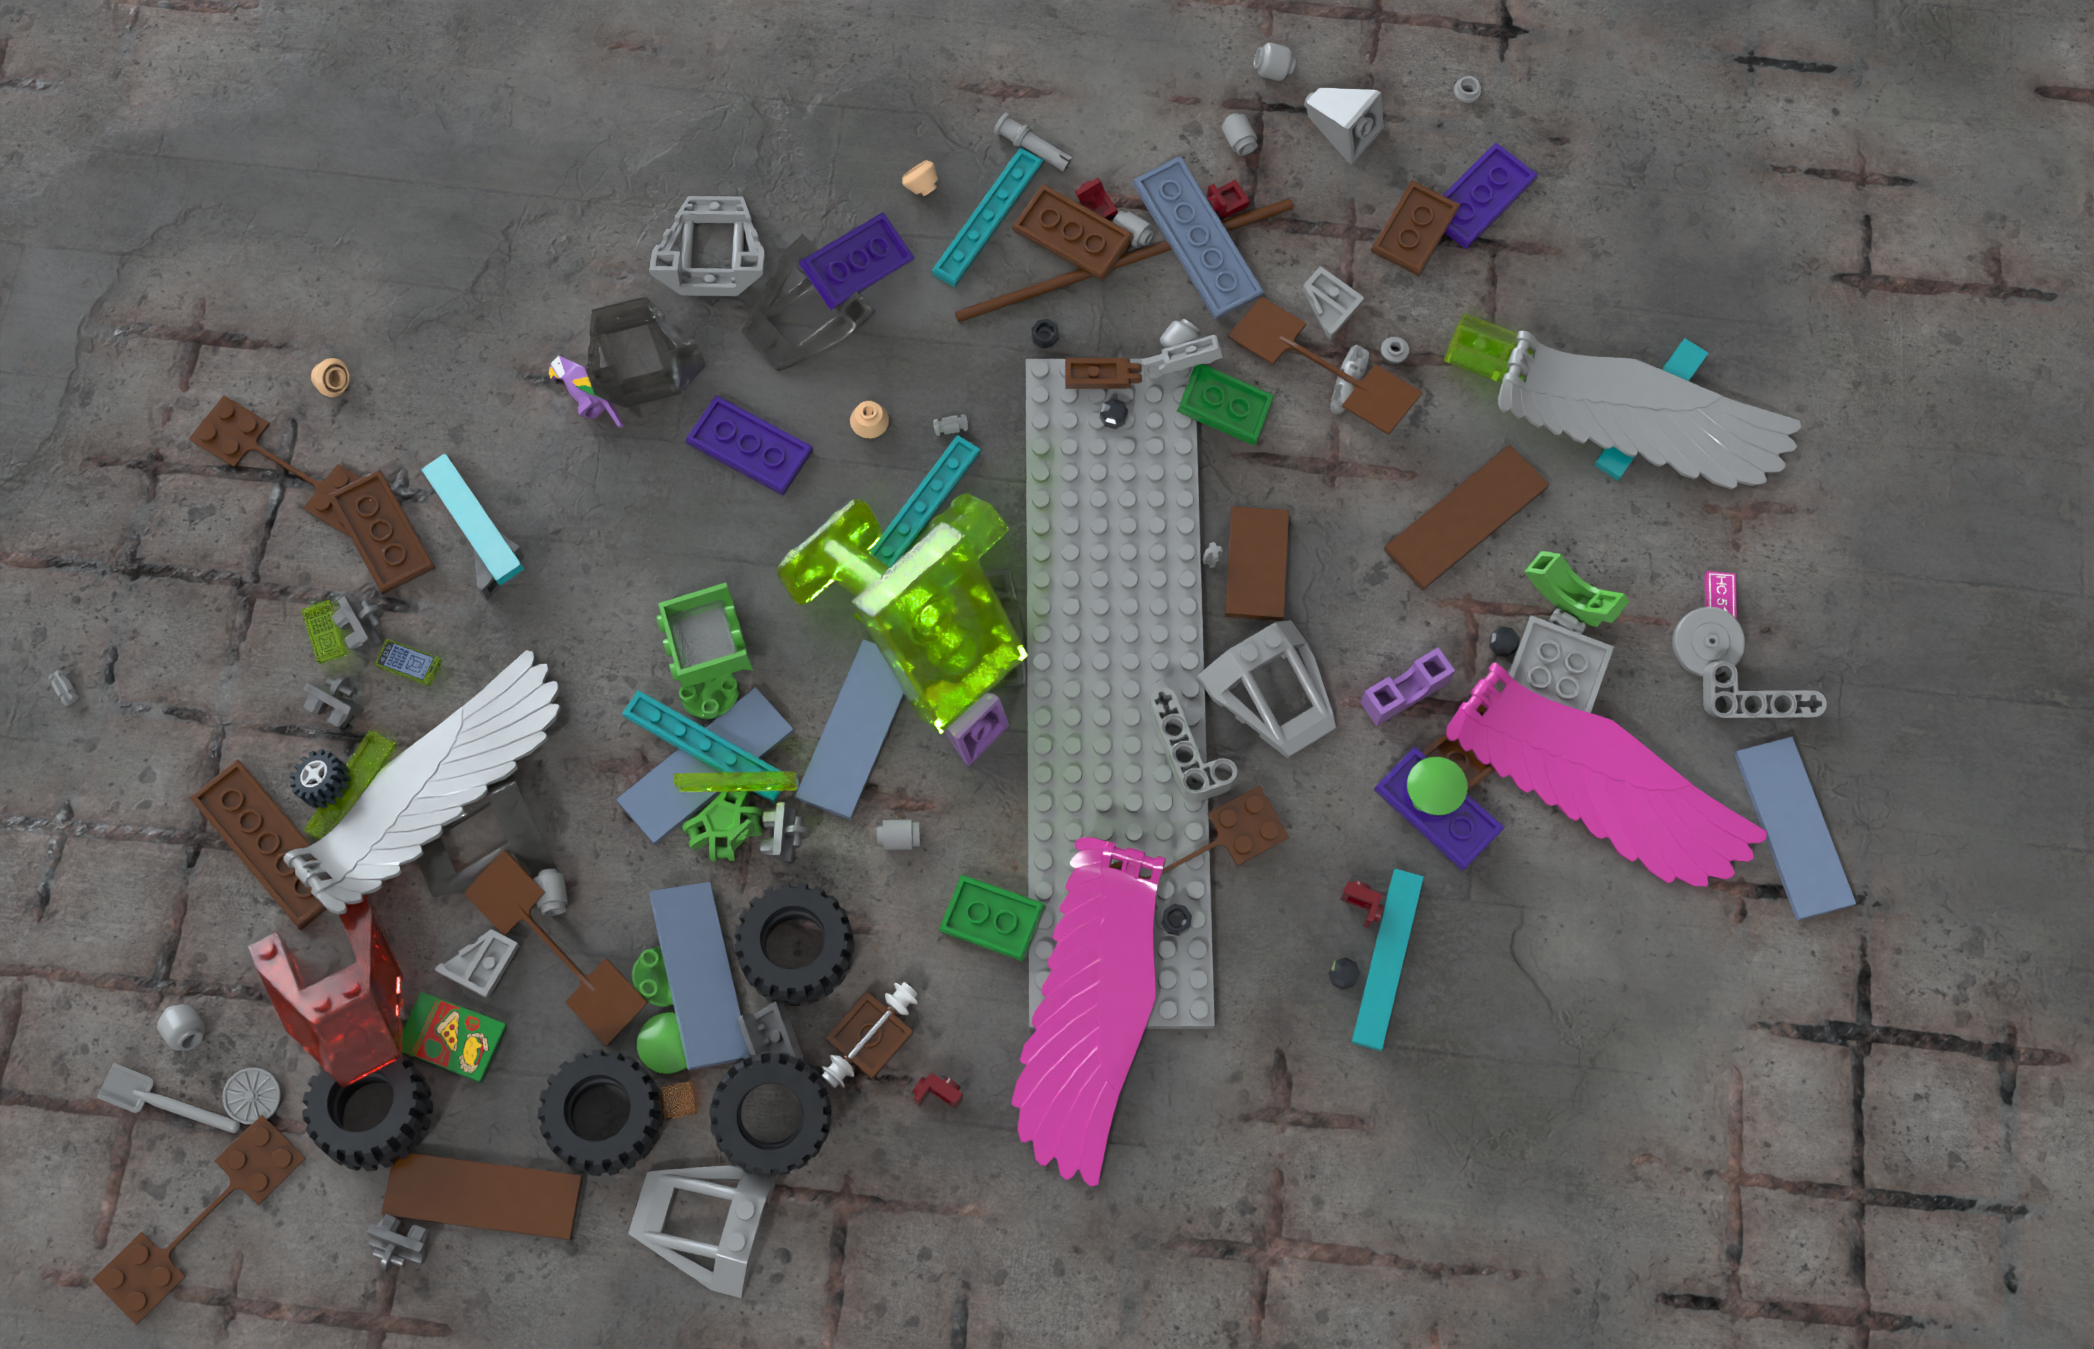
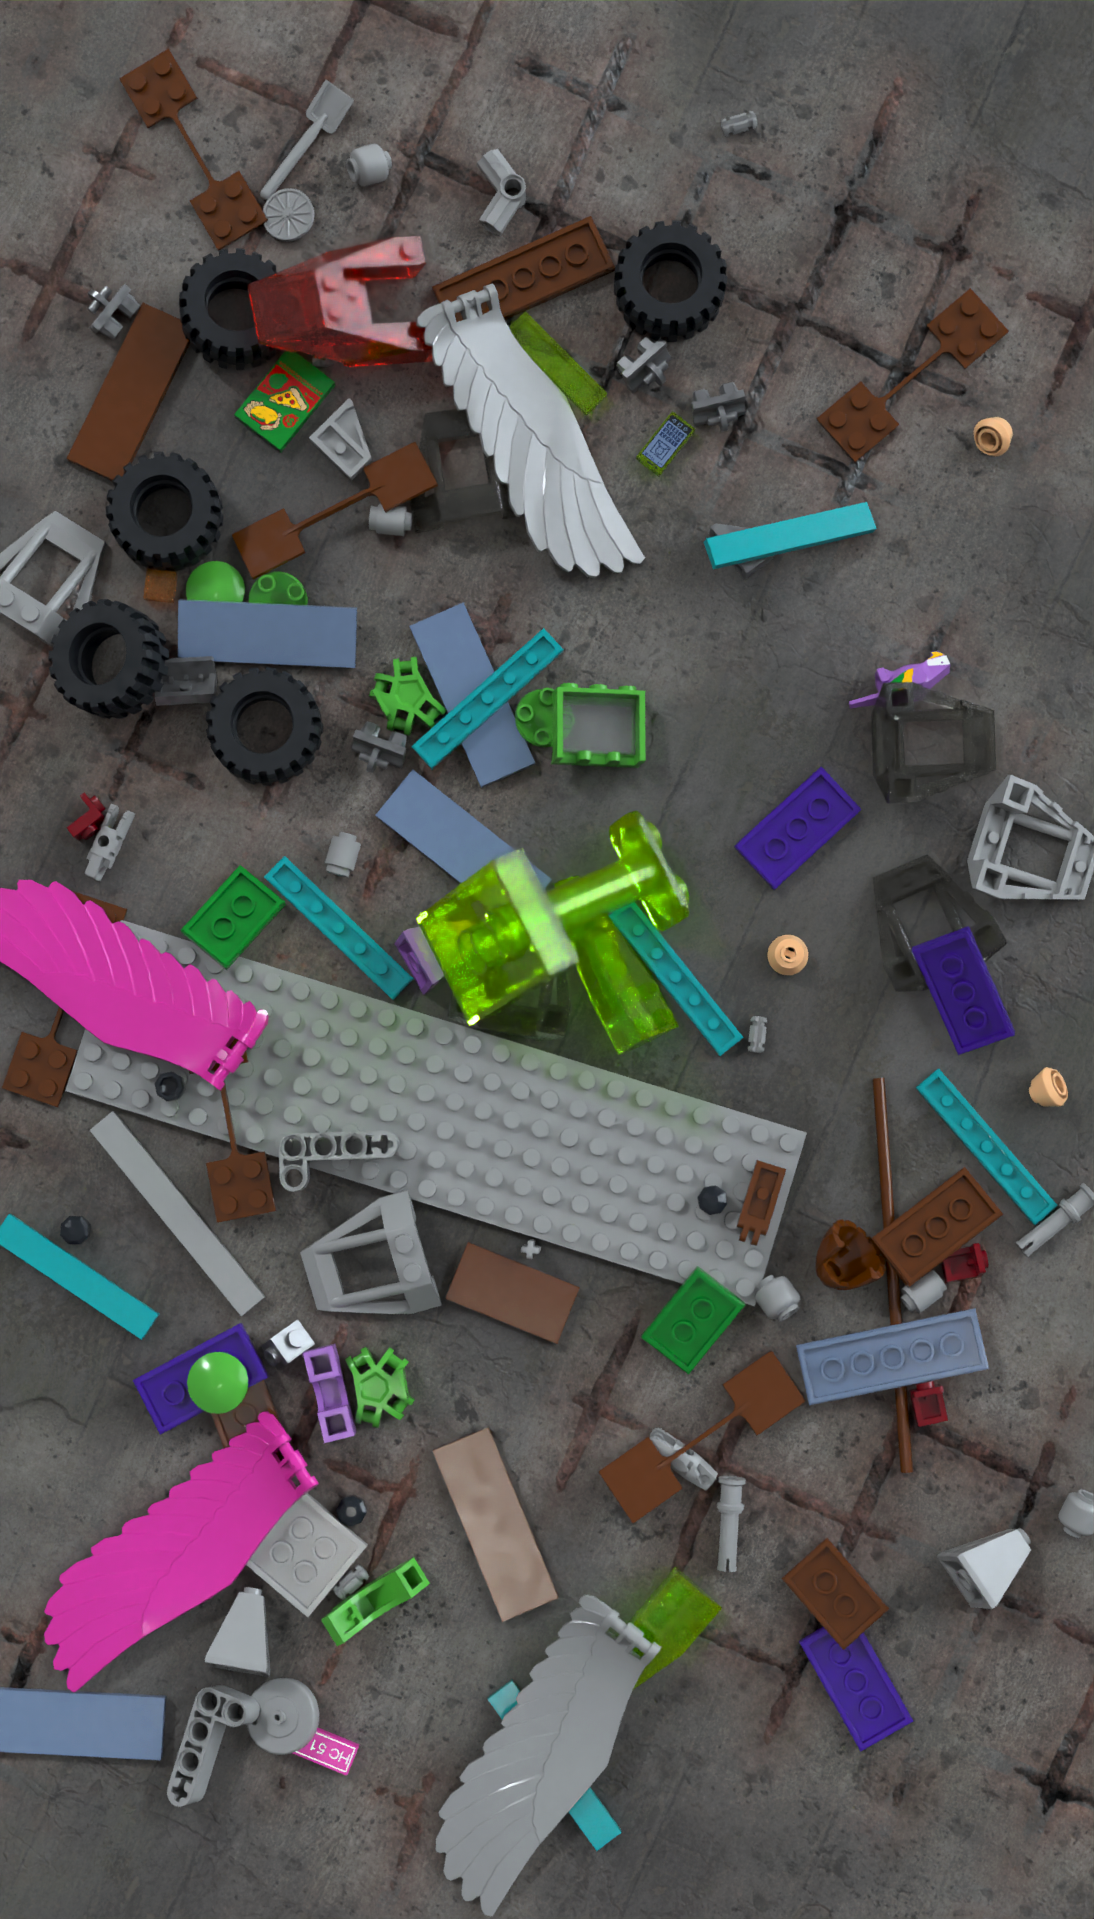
camera: 110 degrees right, 15 degrees up
black wheel [289,749,351,809] -> none
clear neon green tile [301,600,348,664] -> none
reddish brown tile [327,469,435,595] -> none
clear neon green tile [673,771,799,792] -> none
reddish brown plate [821,982,918,1088] -> none
black tile [1031,319,1059,348] -> none
light grey hinge [1142,335,1223,379] -> none
light grey brick [1222,113,1257,156] -> none
light grey wing [1302,266,1364,340] -> none
dark red bracket [1340,881,1384,929] -> none
light grey plate [1381,337,1409,364] -> none
light grey plate [1454,76,1481,103] -> none
none -> reddish brown hinge [2,891,128,1107]
none -> light grey hinge [85,804,135,881]
none -> light grey tile [90,1111,266,1316]
none -> light grey slope [204,1587,270,1677]
none -> bracket [261,1319,315,1370]
none -> teal tile [264,856,414,1001]
none -> bright green piece [345,1346,415,1428]
none -> light grey piece [477,148,526,236]
none -> black tyre [614,220,727,342]
none -> light grey pin [717,1476,746,1572]
none -> reddish brown hair [815,1219,885,1290]

